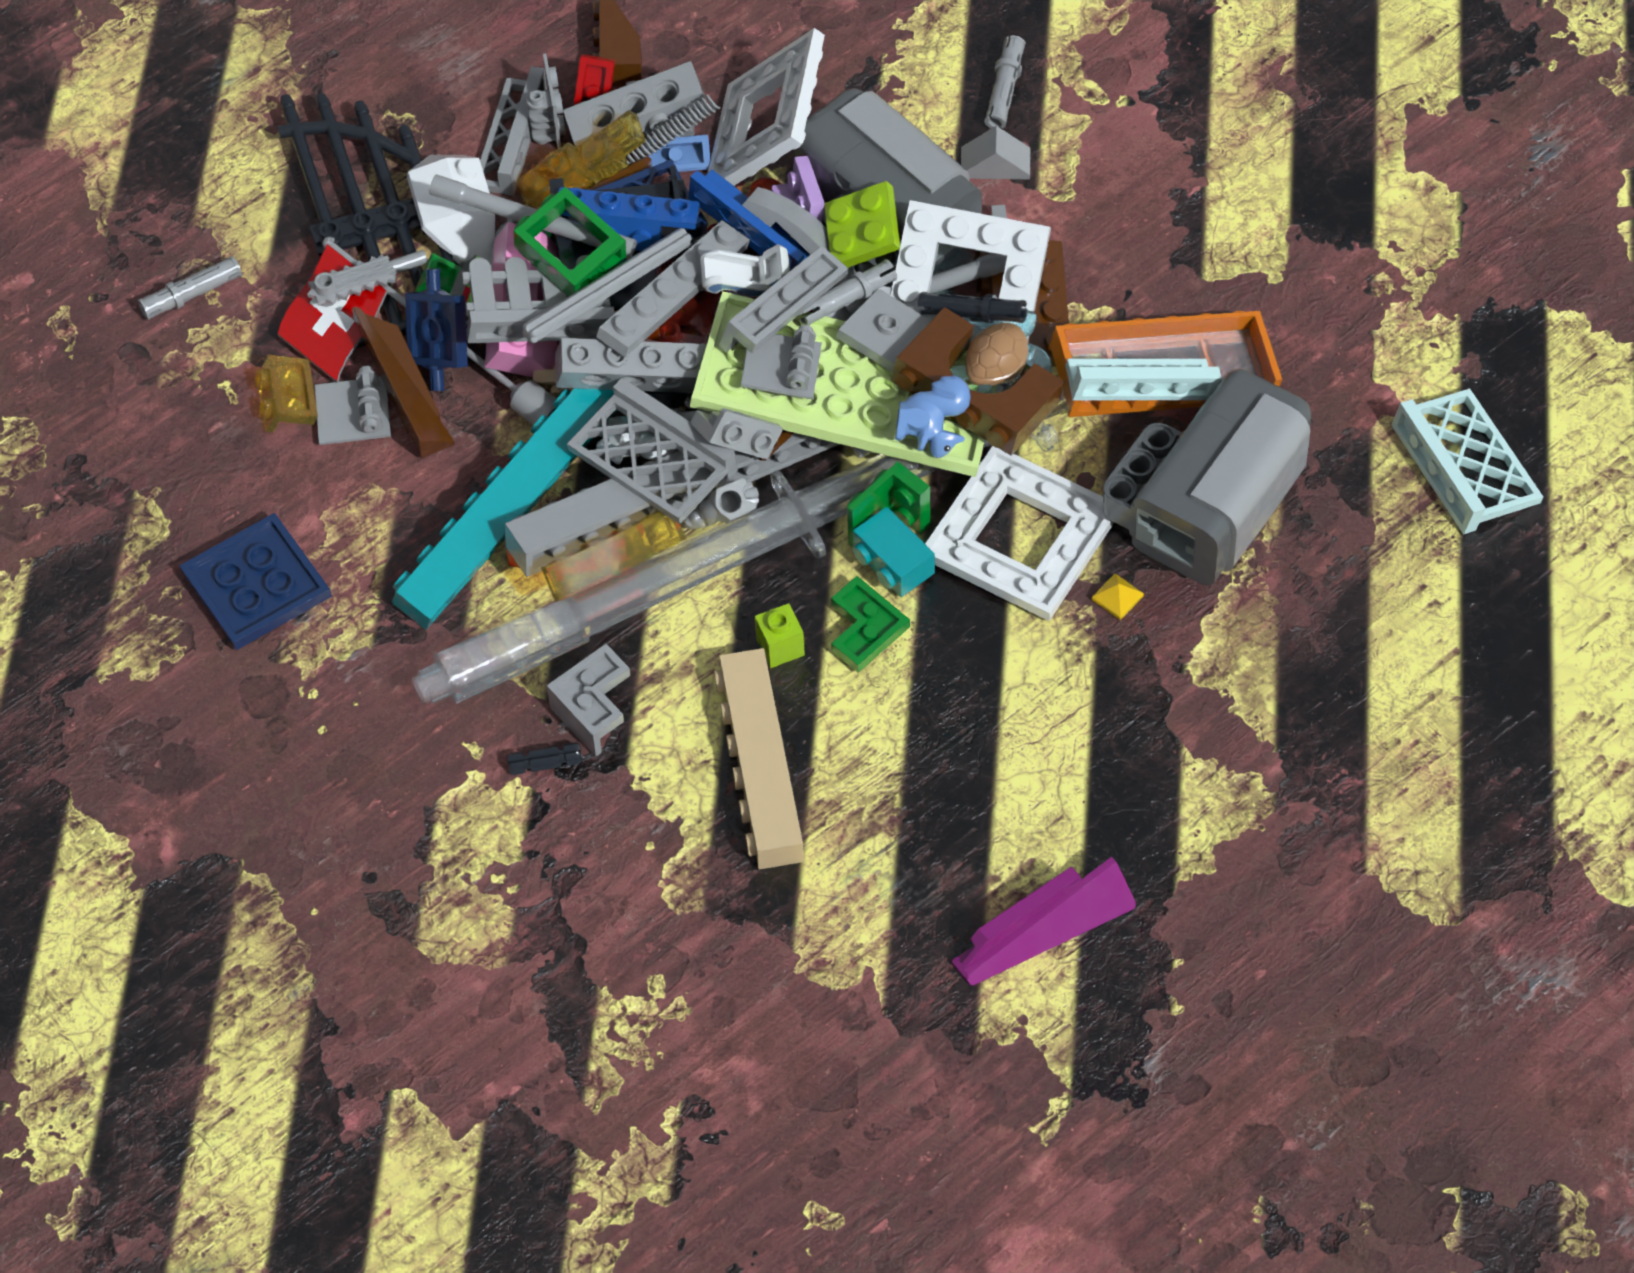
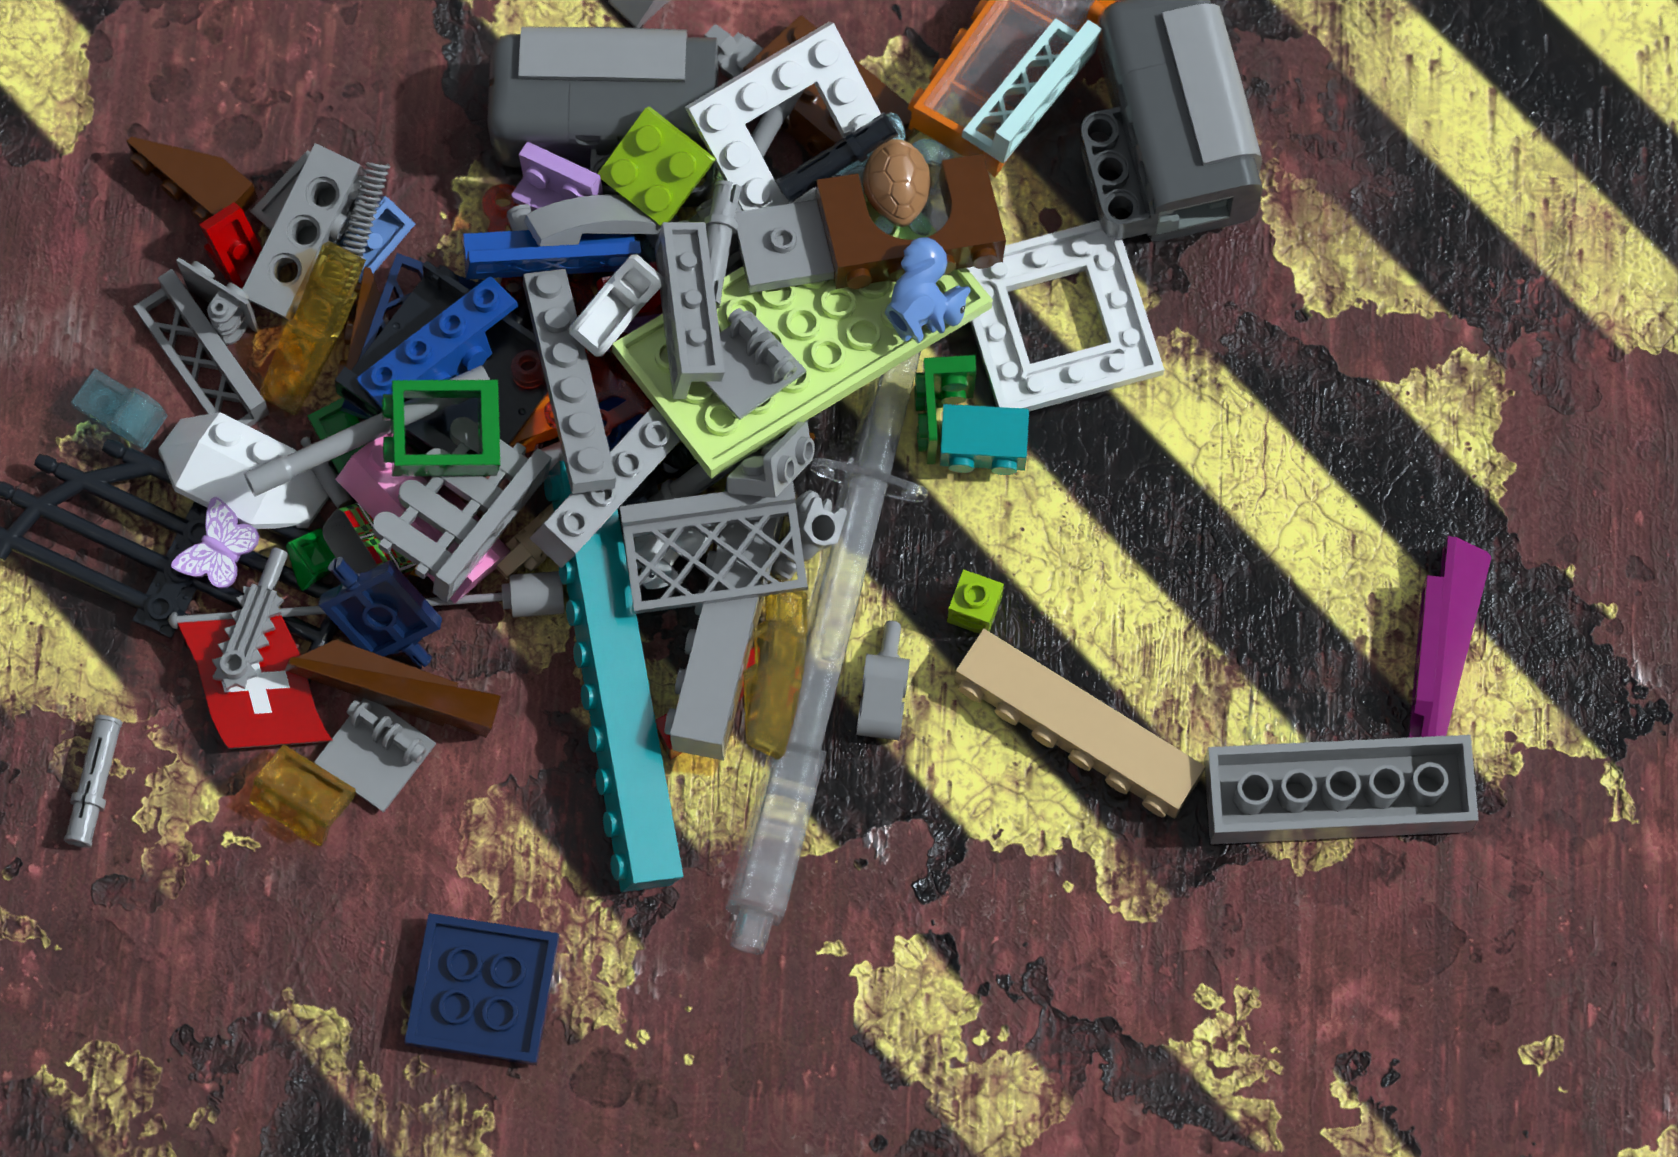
camera: 50 degrees left, 15 degrees up
black axle [507,742,582,775] -> none
light grey axle [522,228,692,343] -> none
light grey panel [547,644,630,757] -> none
white plate [708,28,825,187] -> none
green plate [831,576,910,673] -> none
yellow slope [1092,574,1144,620] -> none
none -> clear light blue plate [71,368,168,450]
none -> animal [171,497,259,589]
none -> light grey beam [856,621,910,741]
none -> light grey brick [1204,735,1479,844]

